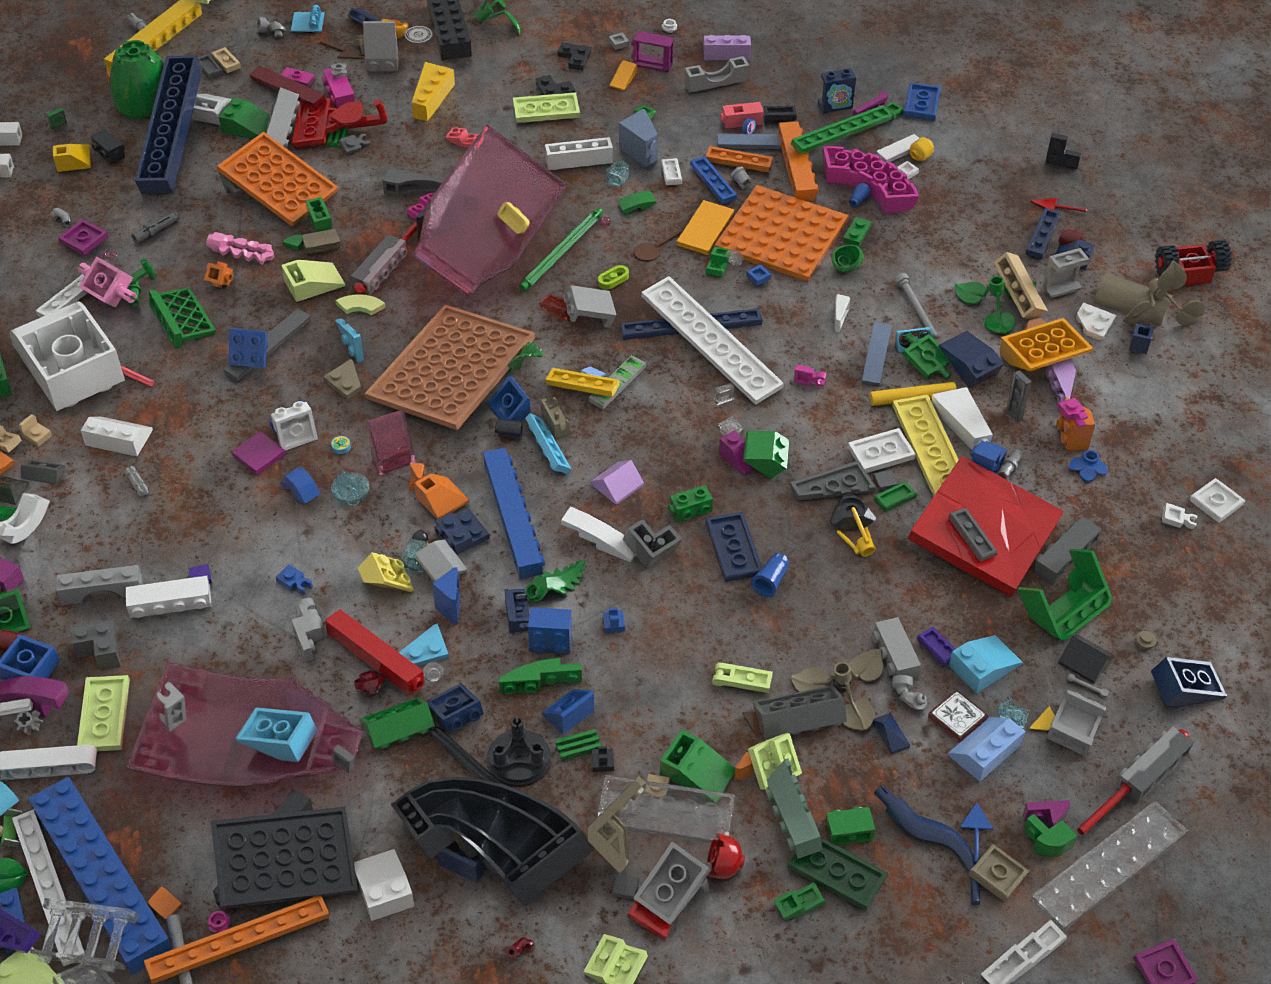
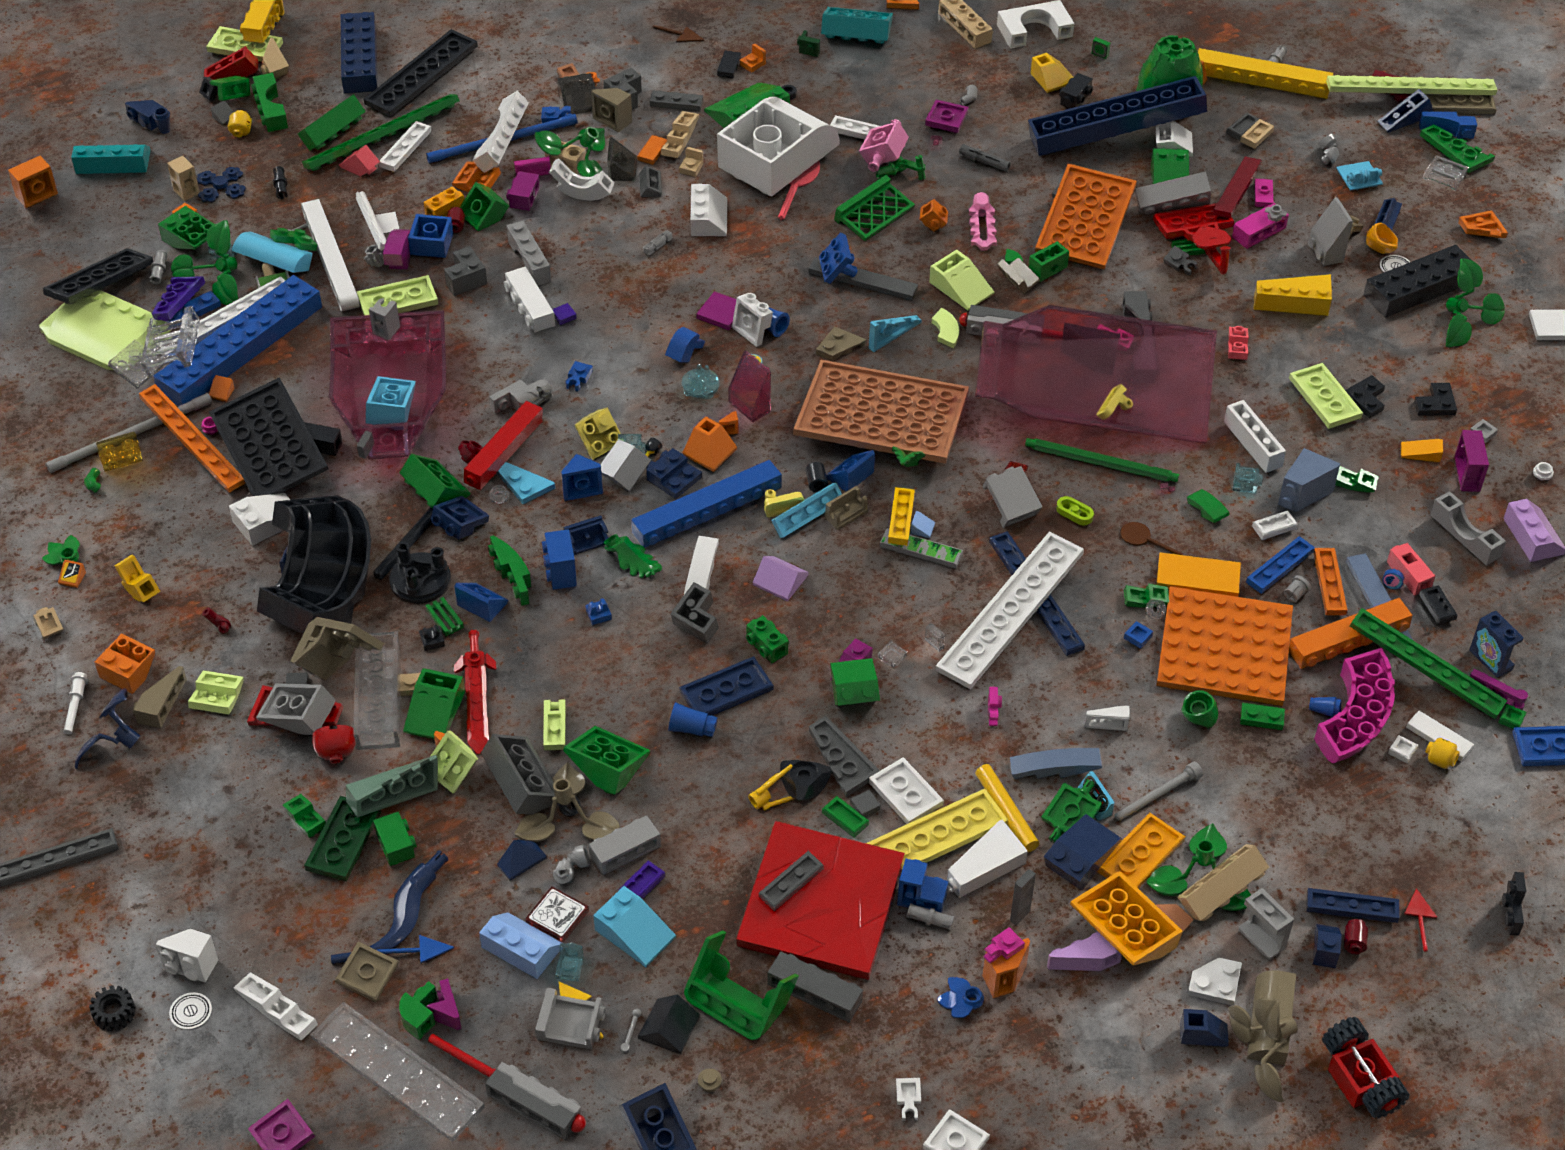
camera: 75 degrees right, 0 degrees up
none -> red sword [454,630,497,754]
none -> green slope [563,726,650,795]
none -> light yellow piece [764,489,804,517]
none -> light orange tile [1097,813,1185,889]

